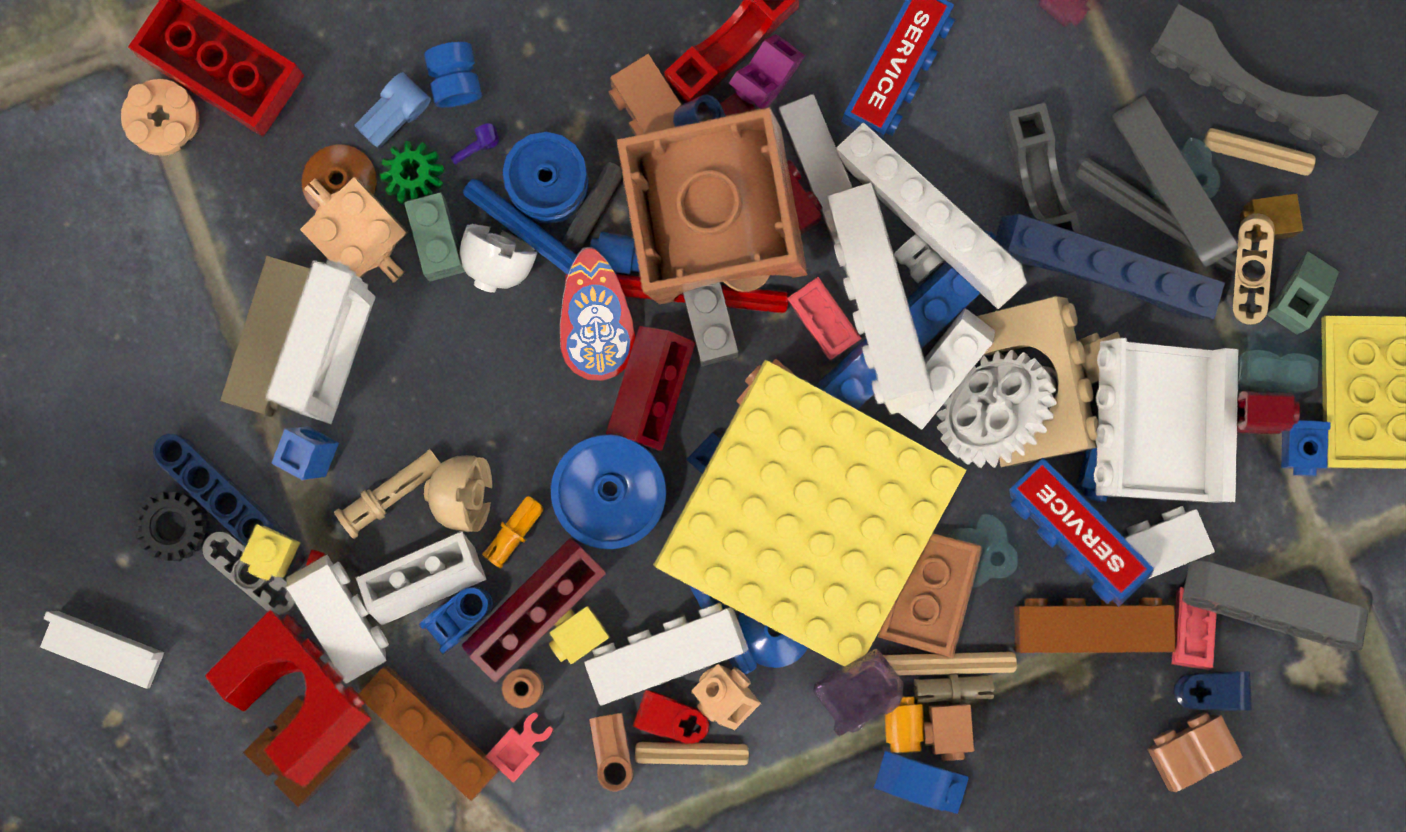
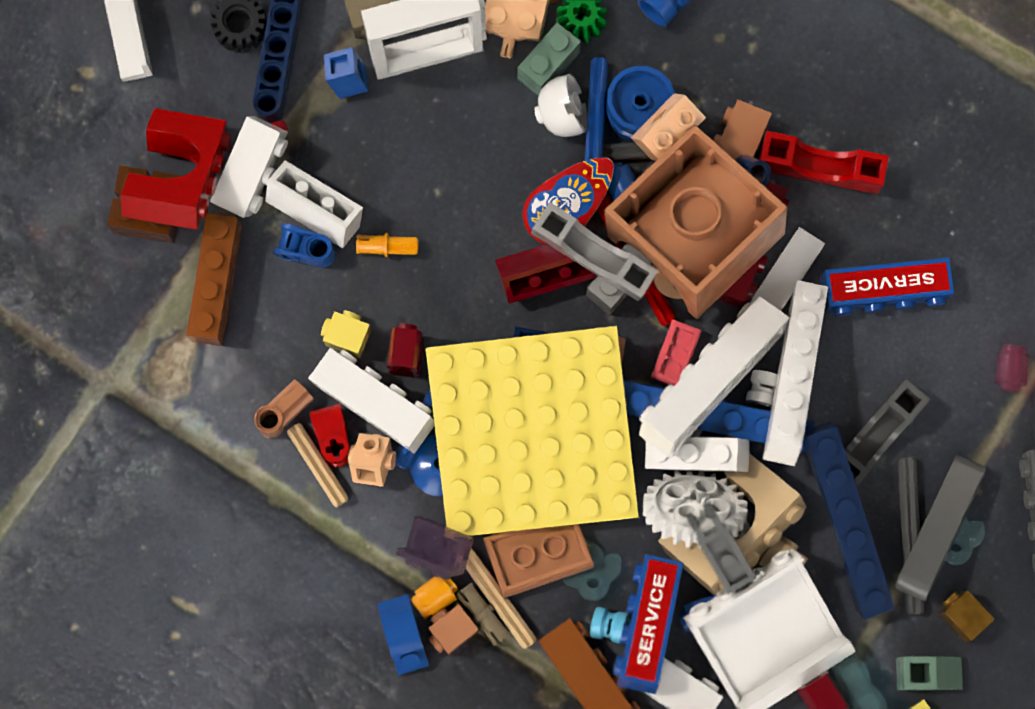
camera: 55 degrees right, 5 degrees down
light grey beam [203,532,297,615] -> none
light yellow brick [240,525,301,581] -> none
tan pin [334,449,441,539] -> none
tan cylinder [424,455,492,532] -> none
dark purple hand [451,123,499,165] -> none
dark red brick [461,537,606,683] -> none
coral plate [485,712,554,783] -> none
nougat brick [502,668,544,708] -> none
blue dish [551,434,666,549] -> none
magenta brick [729,34,805,109] -> none
tan axle [1204,128,1315,176] -> none
tan beam [1233,214,1275,324] -> none
none -> dark red brick [387,323,424,378]
none -> light grey arch [531,202,658,301]
none -> medium azure wheel [590,606,630,644]
none -> light nougat brick [631,93,706,161]
none -> dark grey hinge [685,502,756,594]

